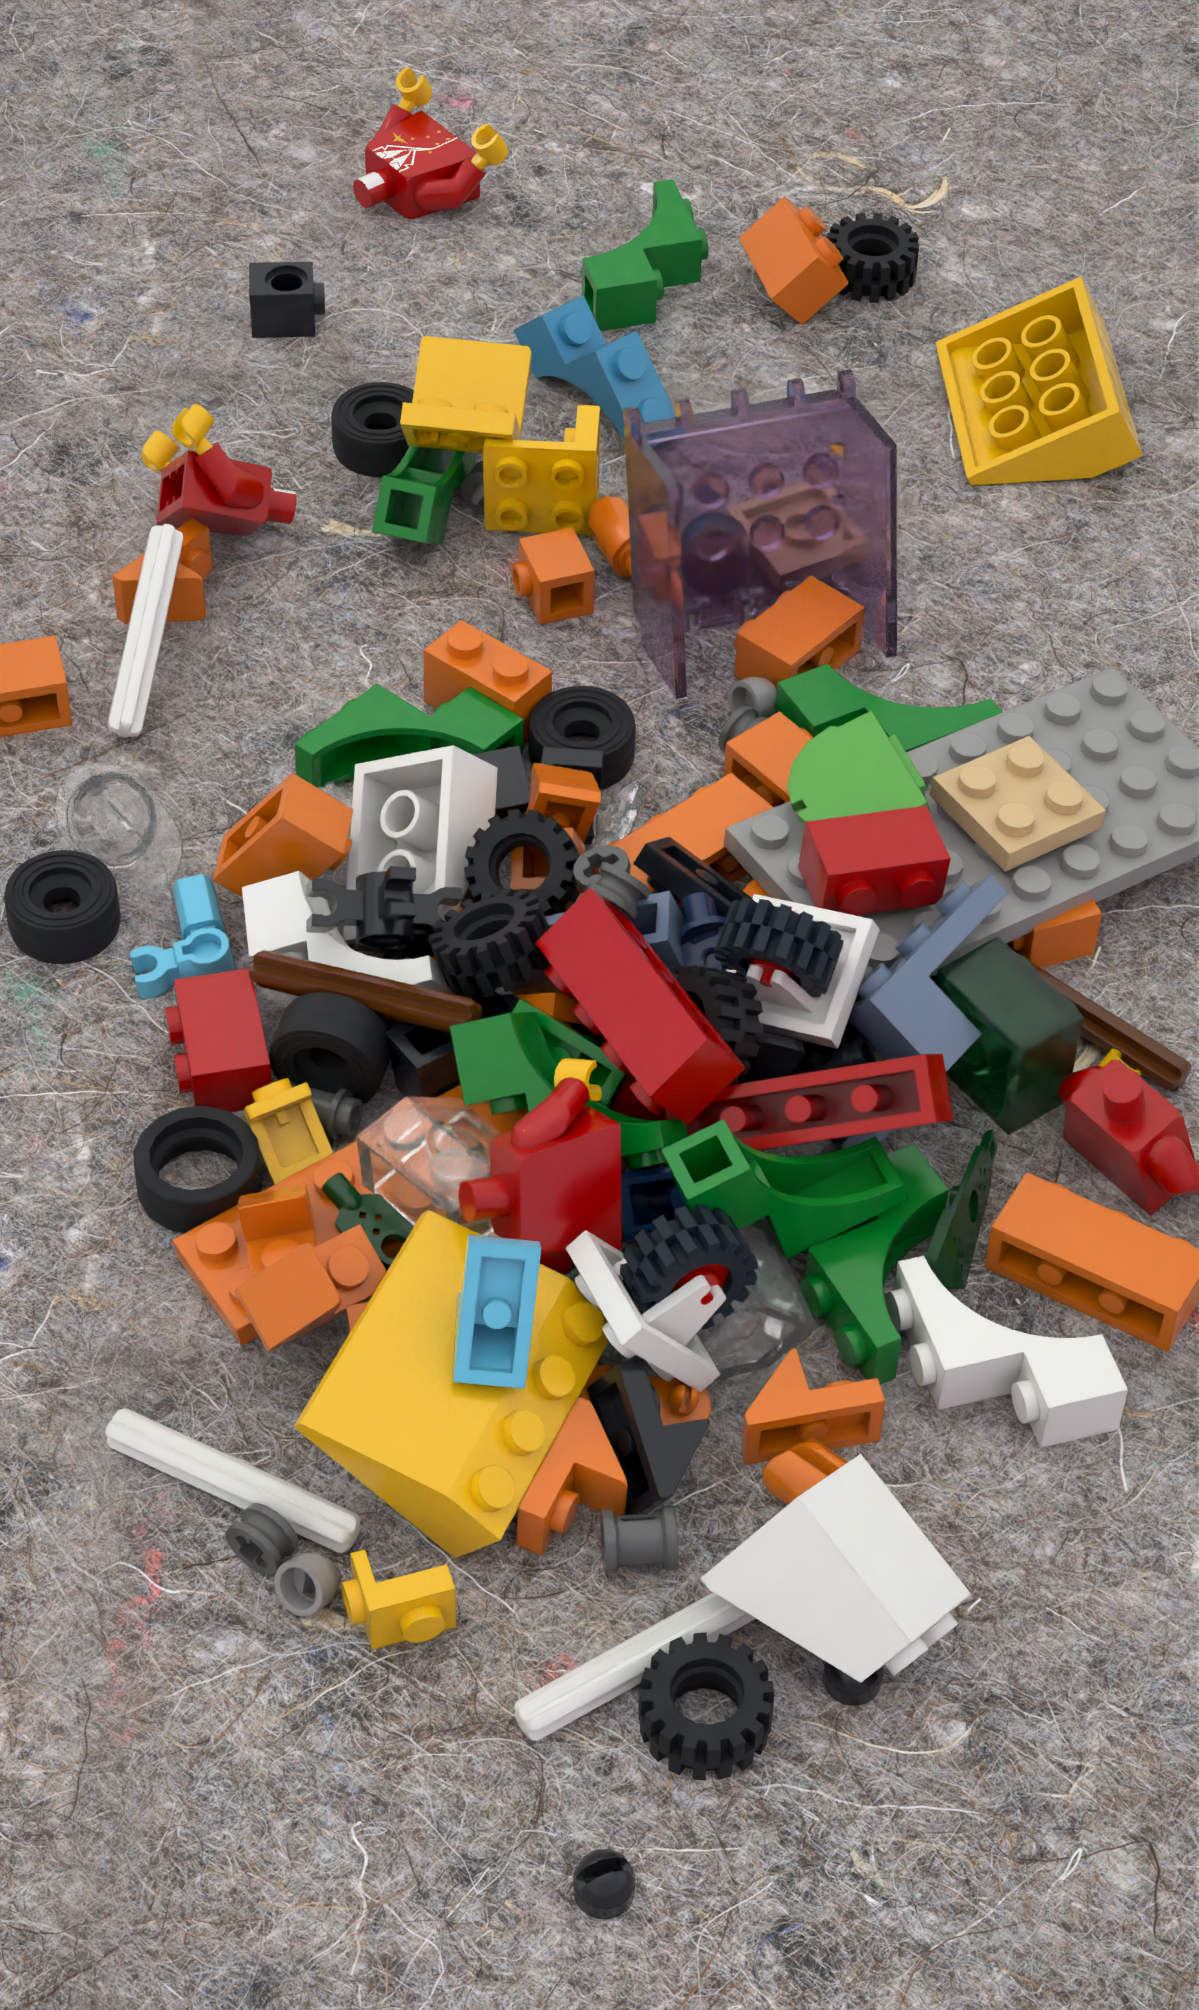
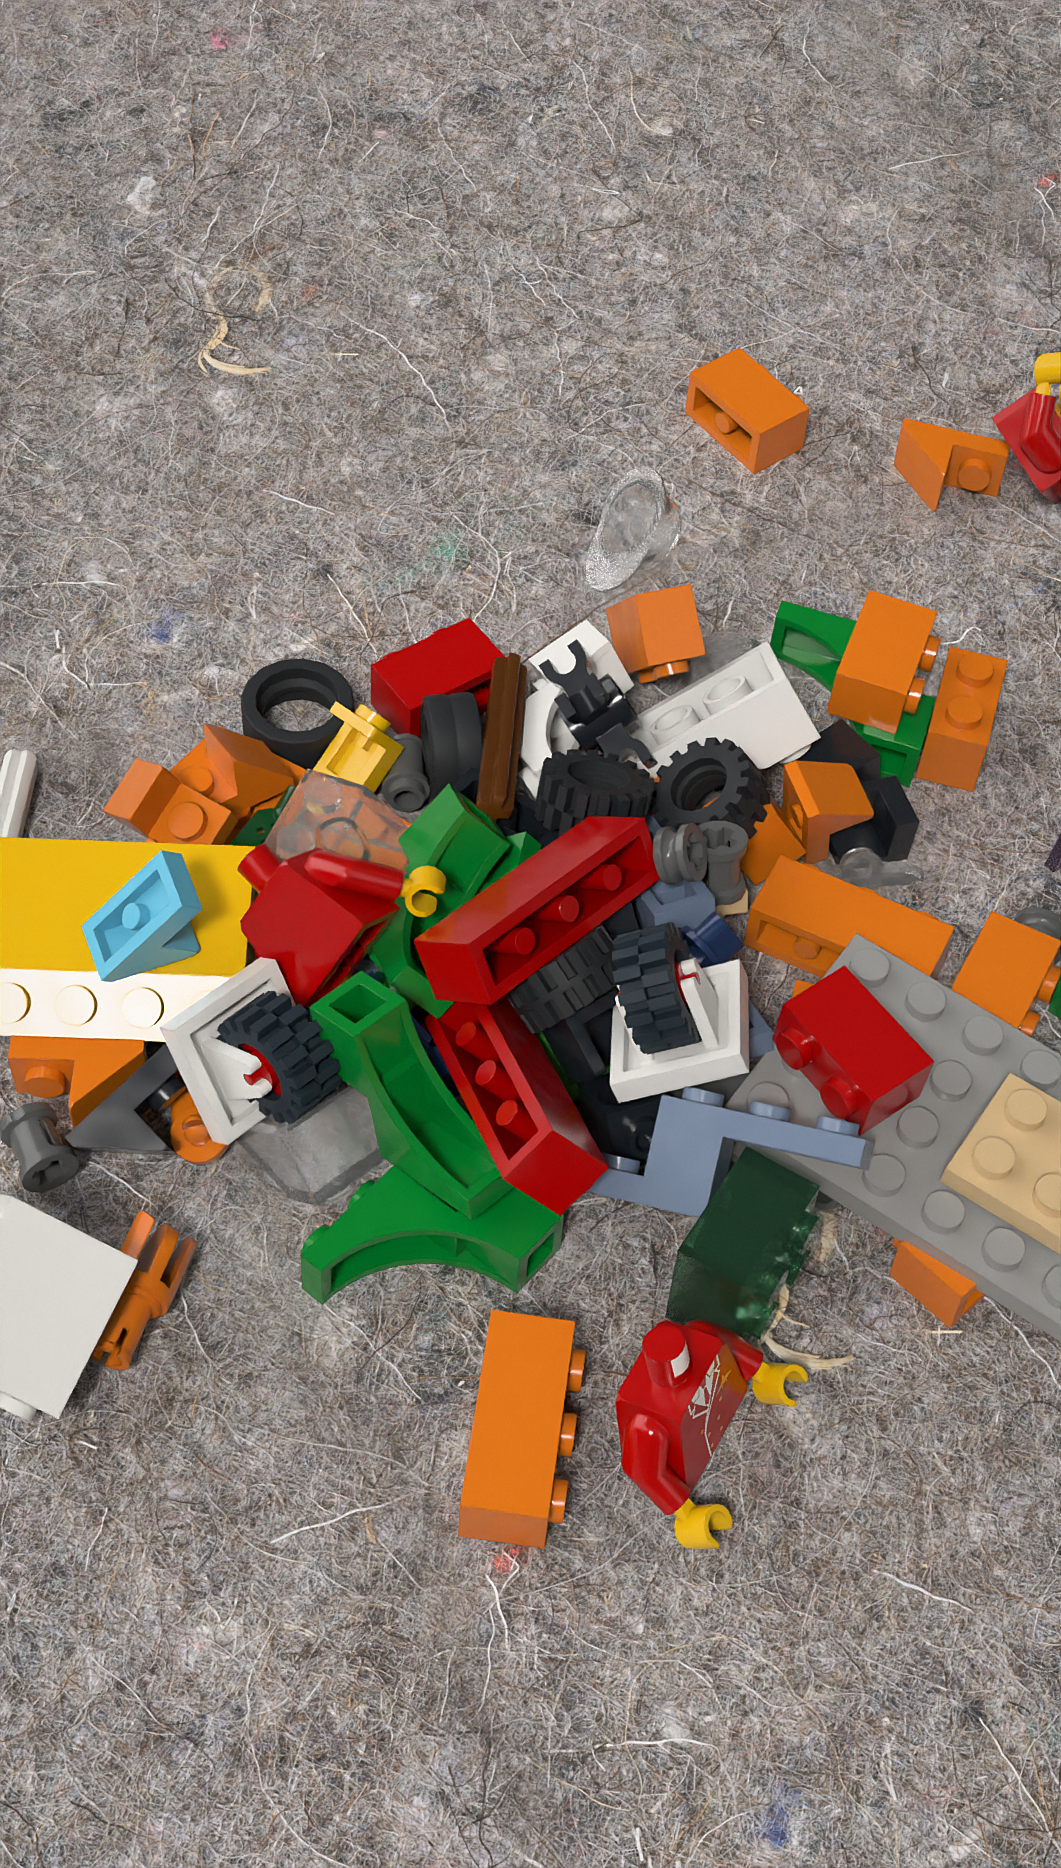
camera: 65 degrees right, 5 degrees up
black tyre [4,850,121,964] -> none
white axle [107,524,184,738] -> none
medium azure bar [129,874,235,998] -> none
black tyre [528,686,636,790] -> none
black slope [633,836,752,923] -> none
orange slope [741,1348,885,1465] -> none
bright green piece [787,710,930,826] -> none
white arch [887,1256,1128,1448] -> none
dark green piece [925,1129,997,1289] -> none
reddish brown axle [973,945,1191,1092] -> none
none -> orange brick [827,590,942,734]

